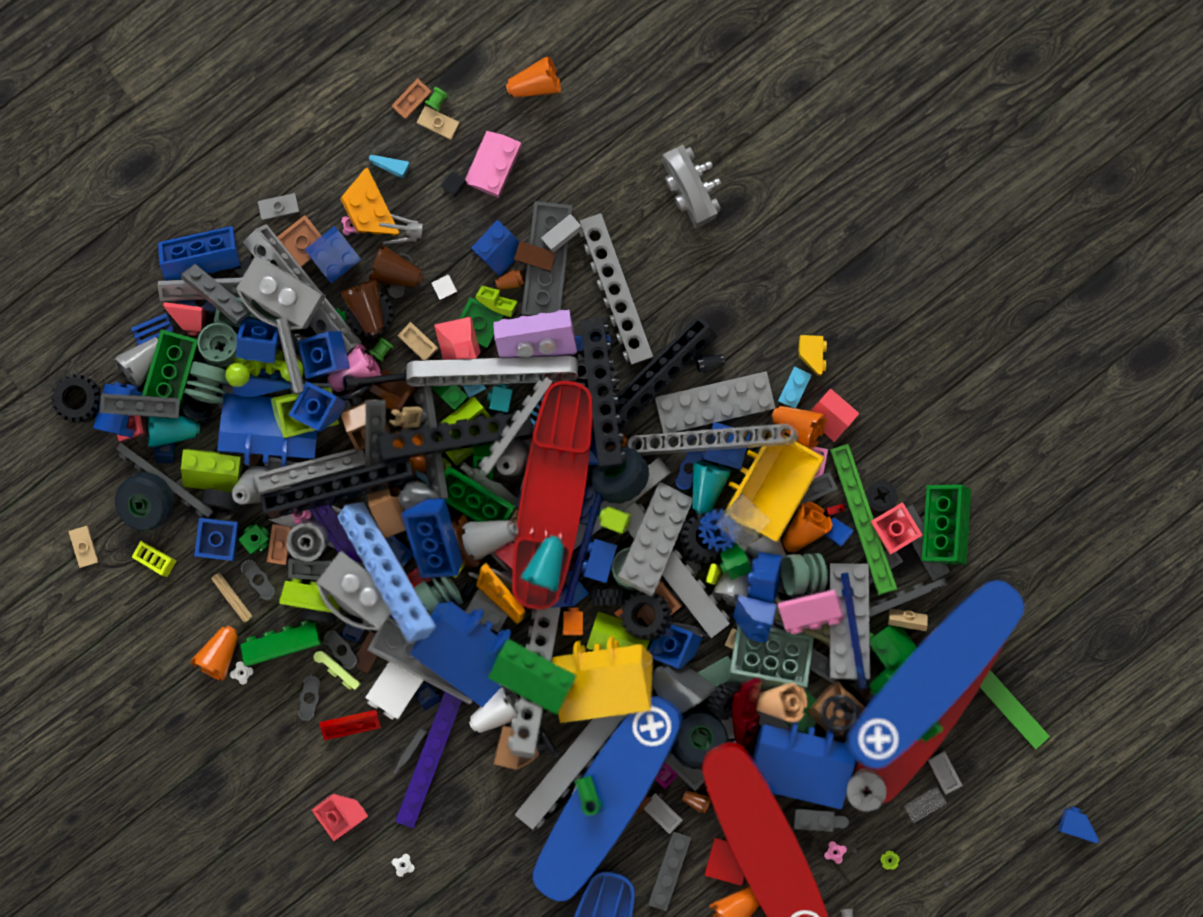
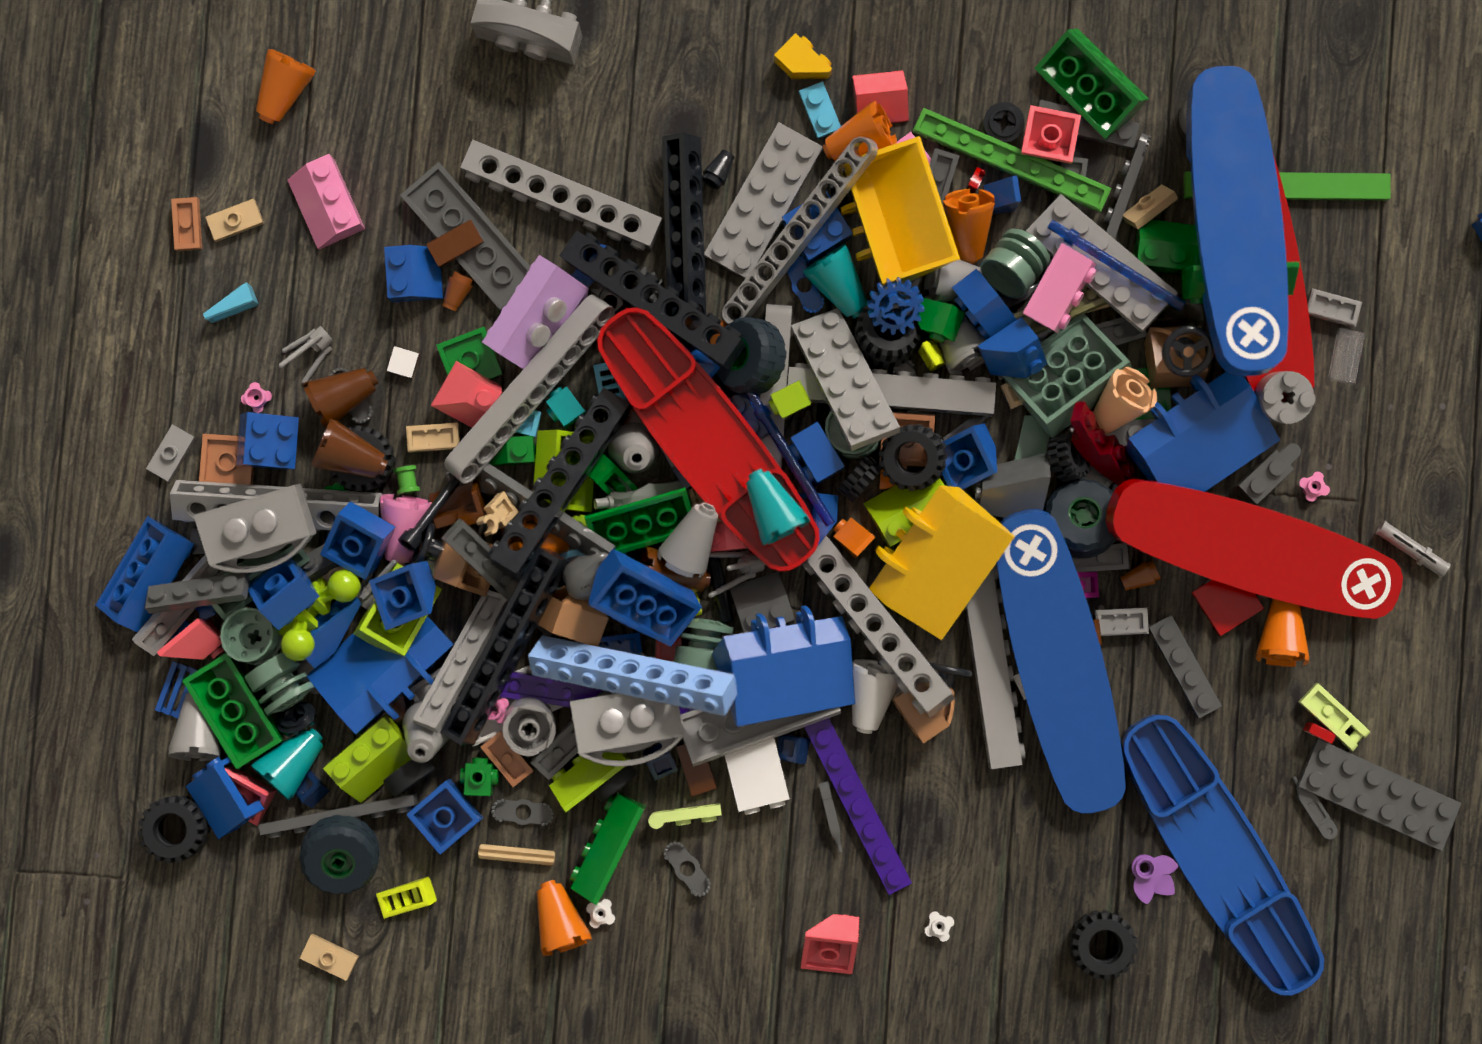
camera: 40 degrees left, 0 degrees up
dark grey plate [100,393,180,418] -> none
light grey axle [276,317,304,393] -> none
red plate [320,710,381,741] -> none
dark grey piece [323,630,358,670] -> none
light orange wing [340,167,399,236] -> none
bright green bush [425,87,449,112] -> none
black tile [441,171,468,197] -> none
lime slope [476,286,518,317] -> none
light orange wing [476,564,525,624] -> none
light grey plate [478,377,553,477] -> none
green slope [488,639,577,715] -> none
light grey tile [541,214,583,253] -> none
green piece [575,775,603,816] -> none
clear slope [717,494,771,551] -> none
lime plate [880,851,900,870] -> none

